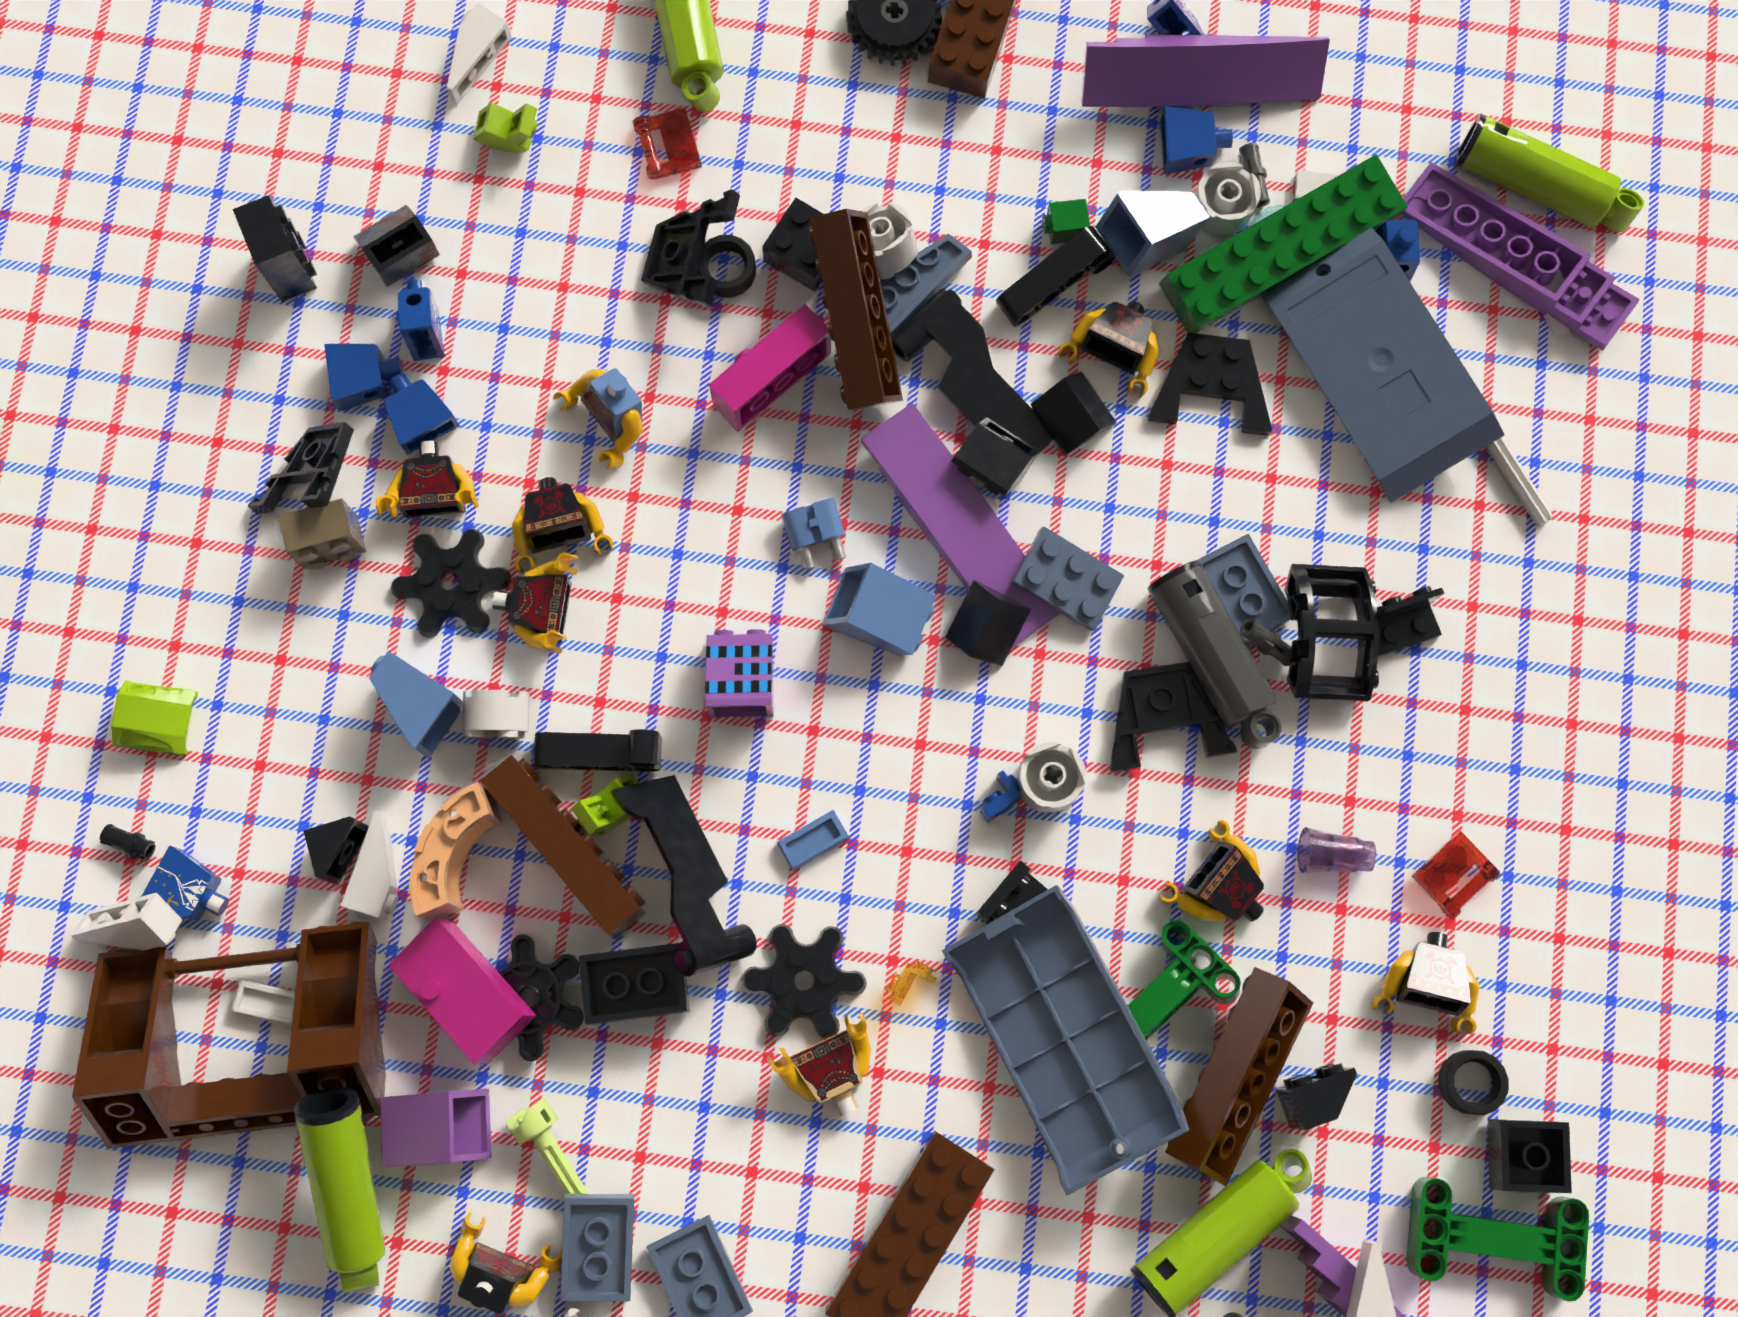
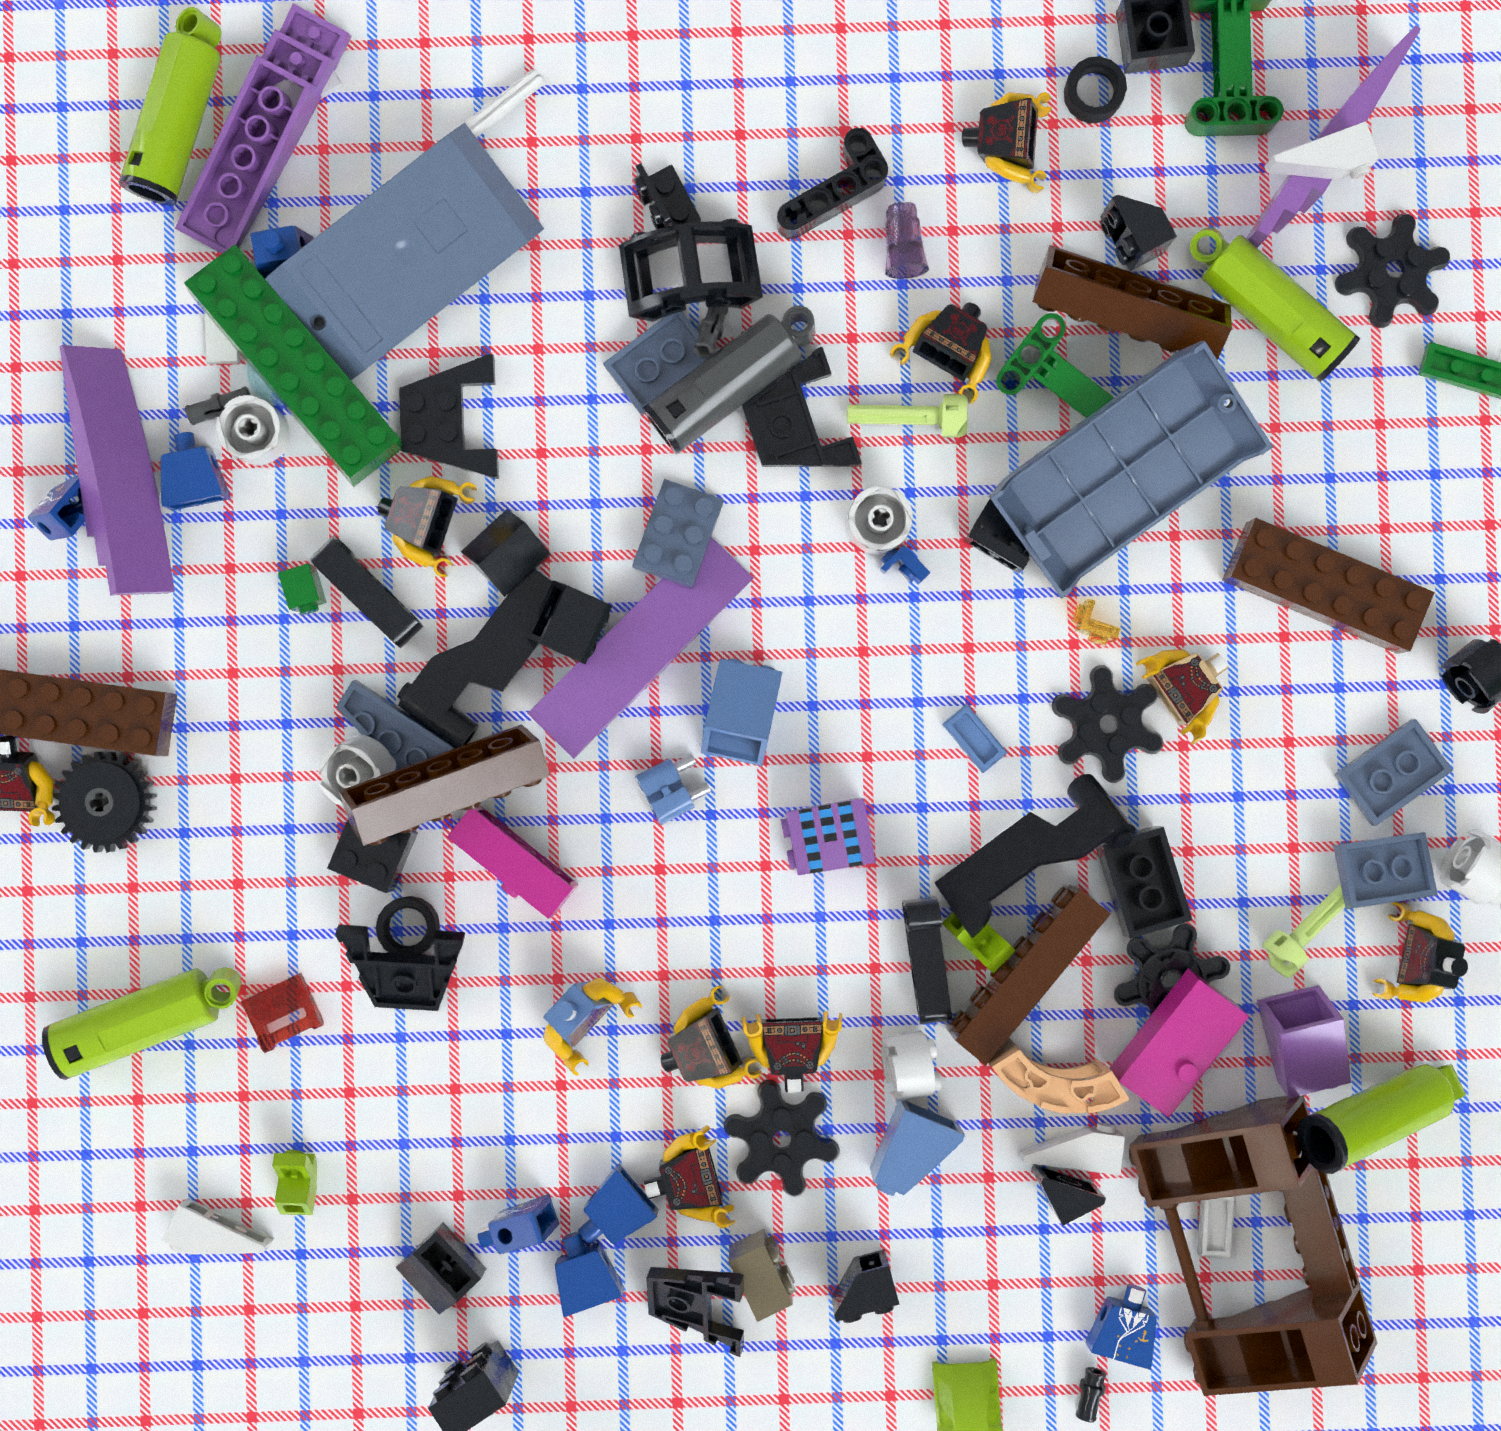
camera: 90 degrees left, 10 degrees up
white slope [71,893,182,951] -> none
black slope [945,580,1031,666] -> none
medium blue slope [1095,191,1210,277] -> none
clear red plate [1411,831,1500,920] -> none
none -> black beam [777,128,888,239]
none -> black slope [832,1249,900,1323]
none -> yellowish green piece [847,394,968,438]

